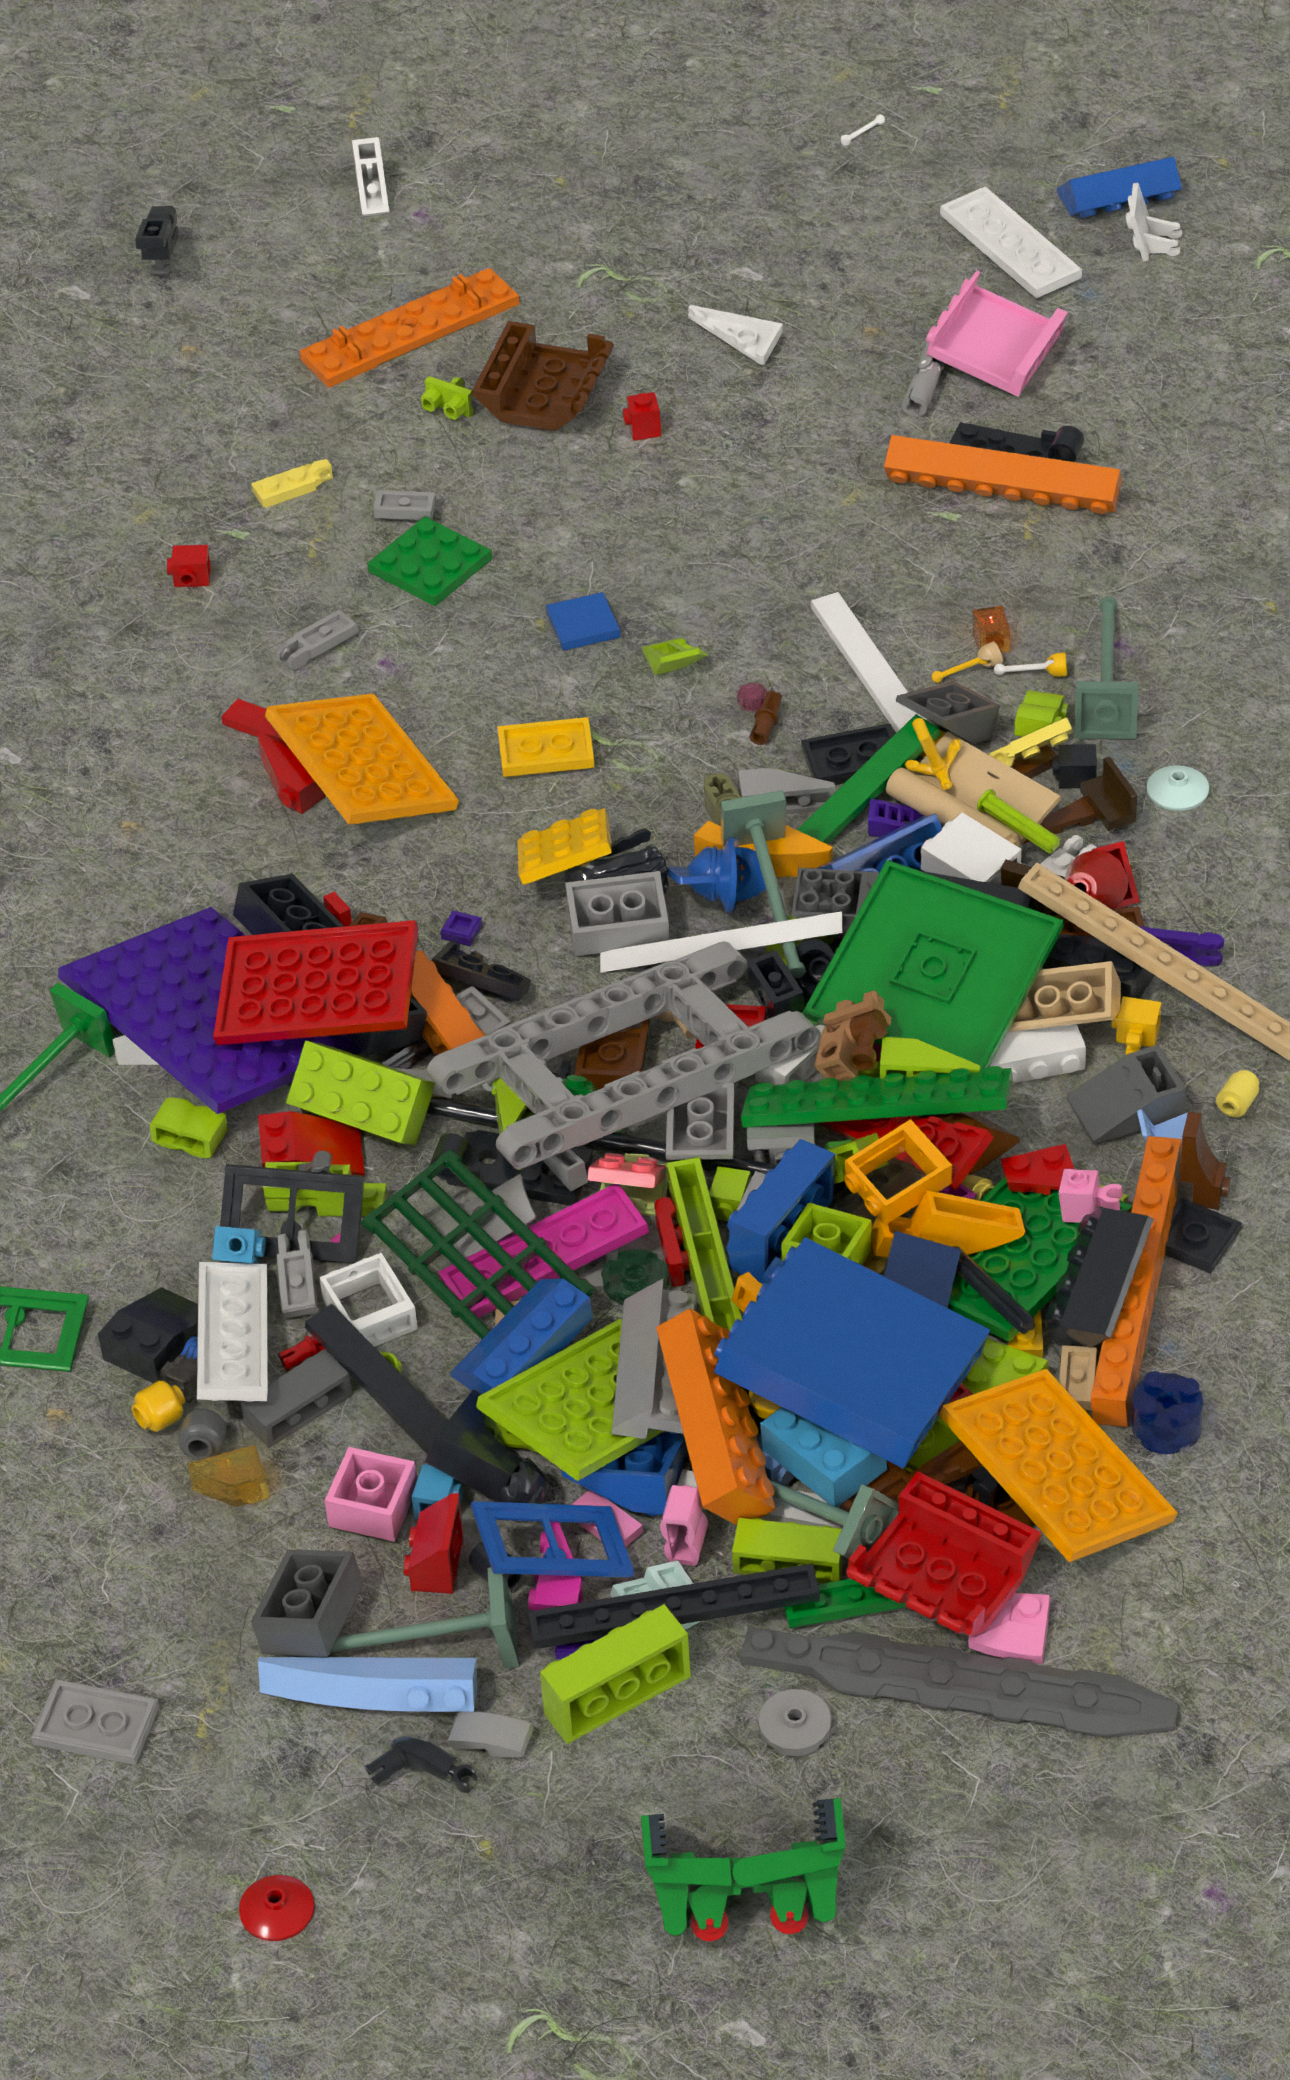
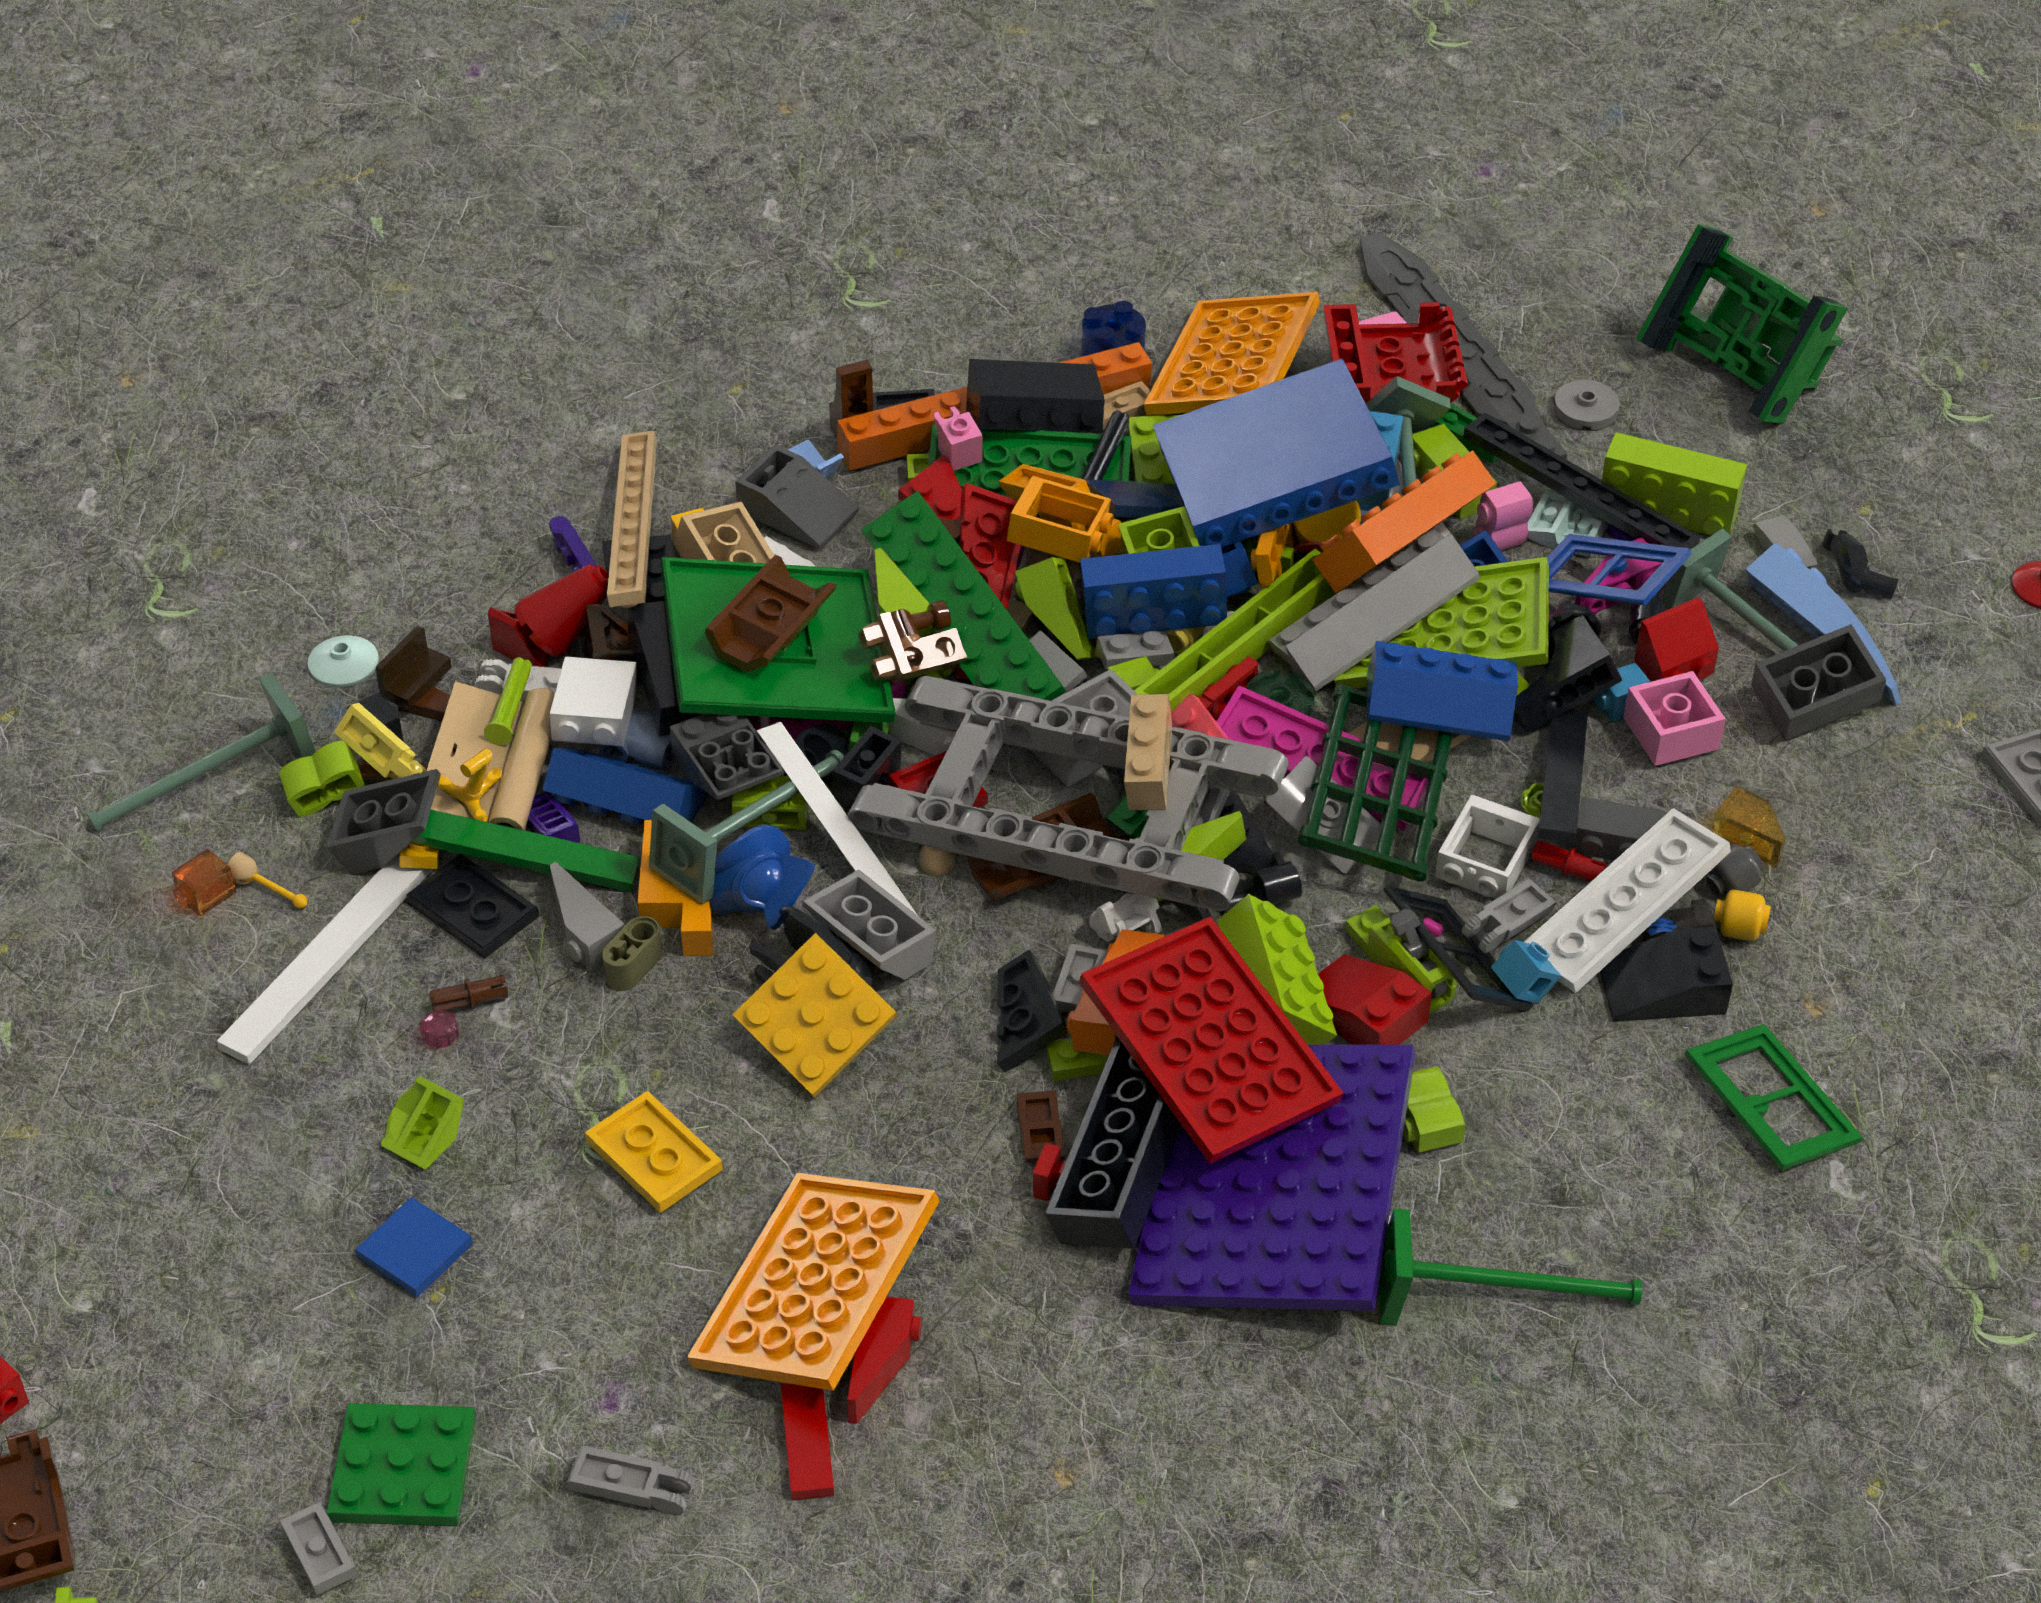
camera: 130 degrees left, 0 degrees up
dark purple tile [440,910,482,947] -> none
hinge [994,652,1067,677] -> none
light yellow brick [1216,1070,1259,1118] -> none
none -> reddish brown piece [705,554,836,672]
none -> tan brick [1124,694,1172,810]

